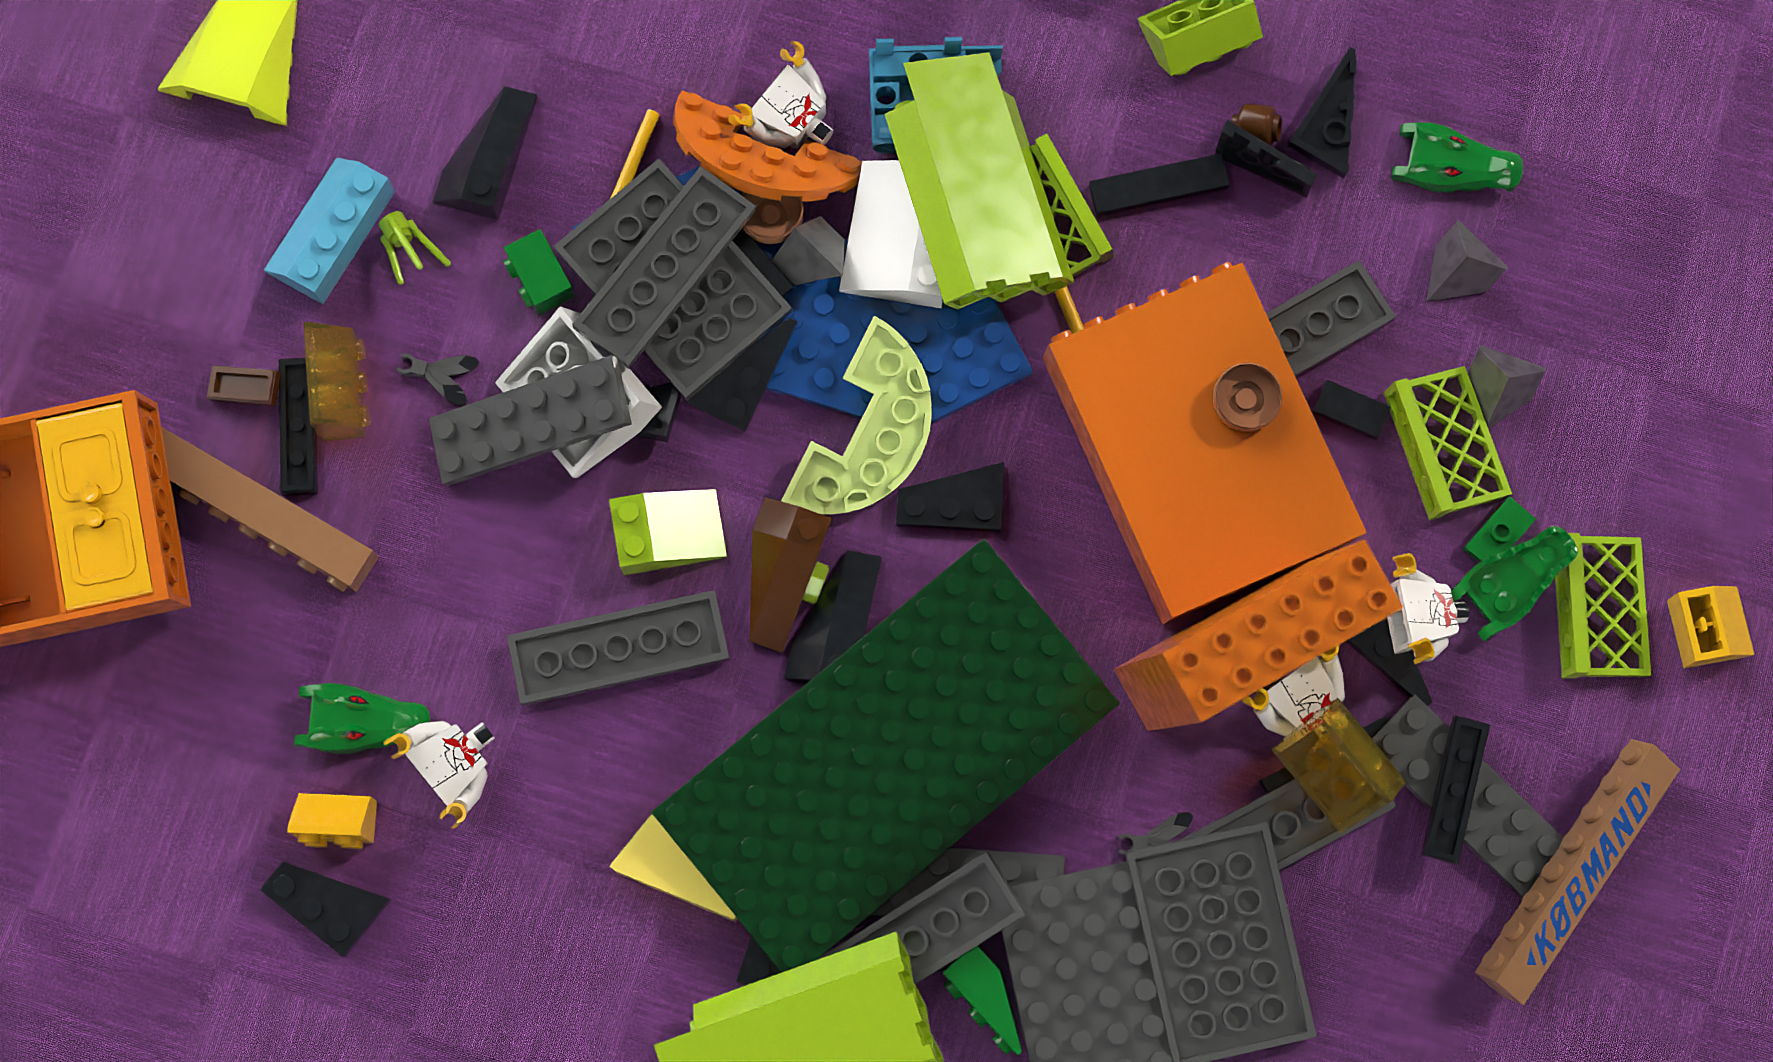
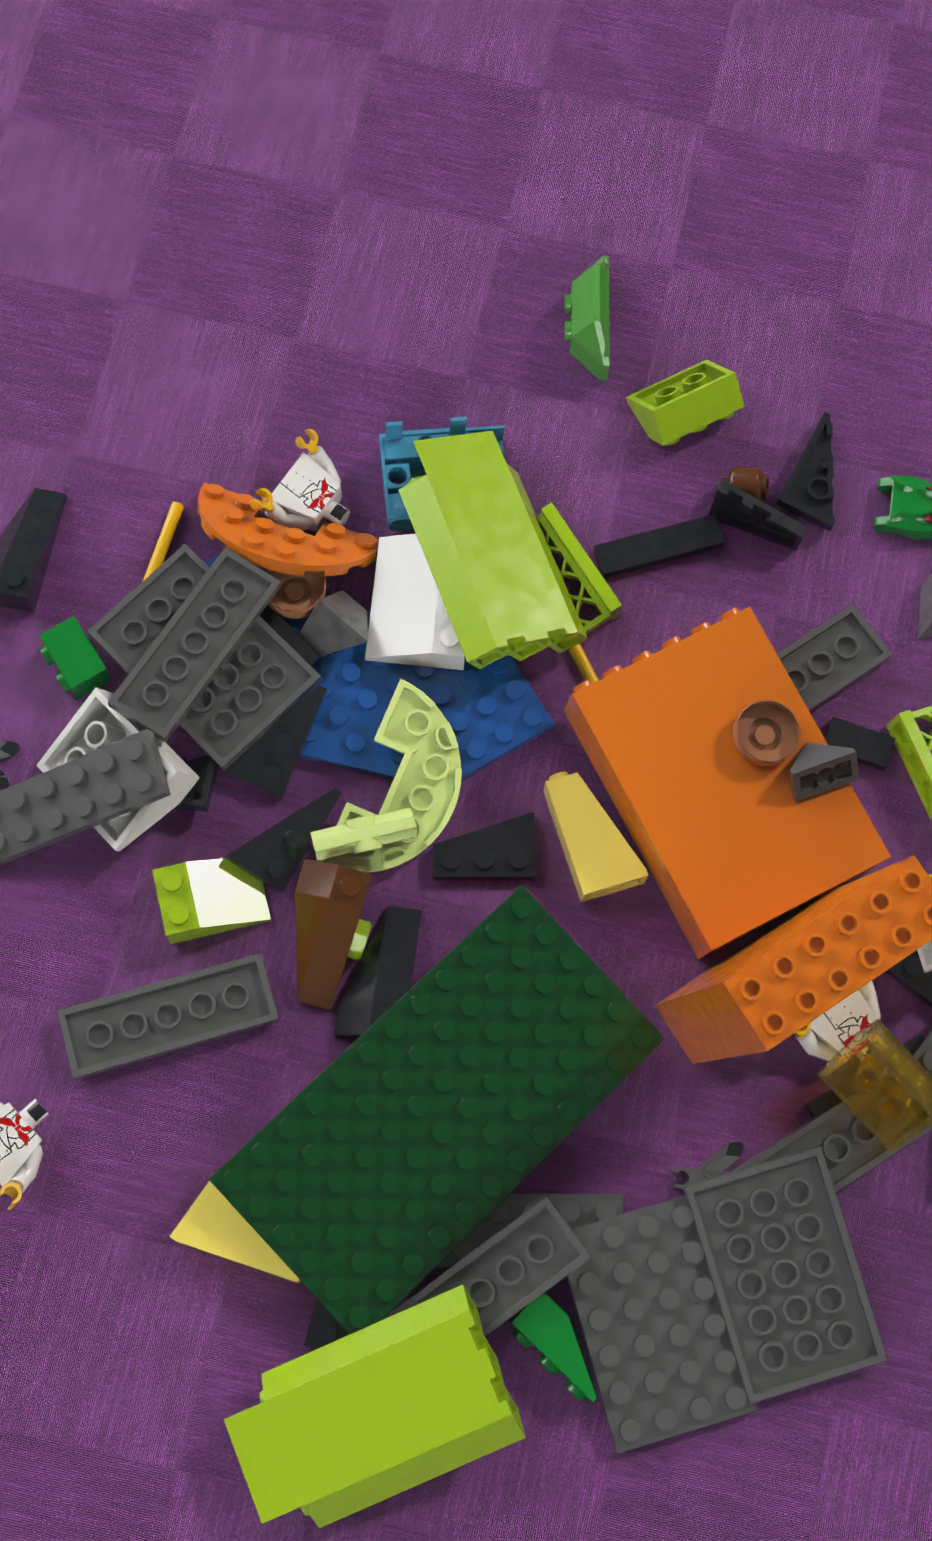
camera: 10 degrees left, 5 degrees down
none -> black wing [225,788,342,893]
none -> yellowish green piece [310,808,418,861]
none -> light yellow slope [543,772,648,902]
none -> dark grey slope [790,743,859,802]

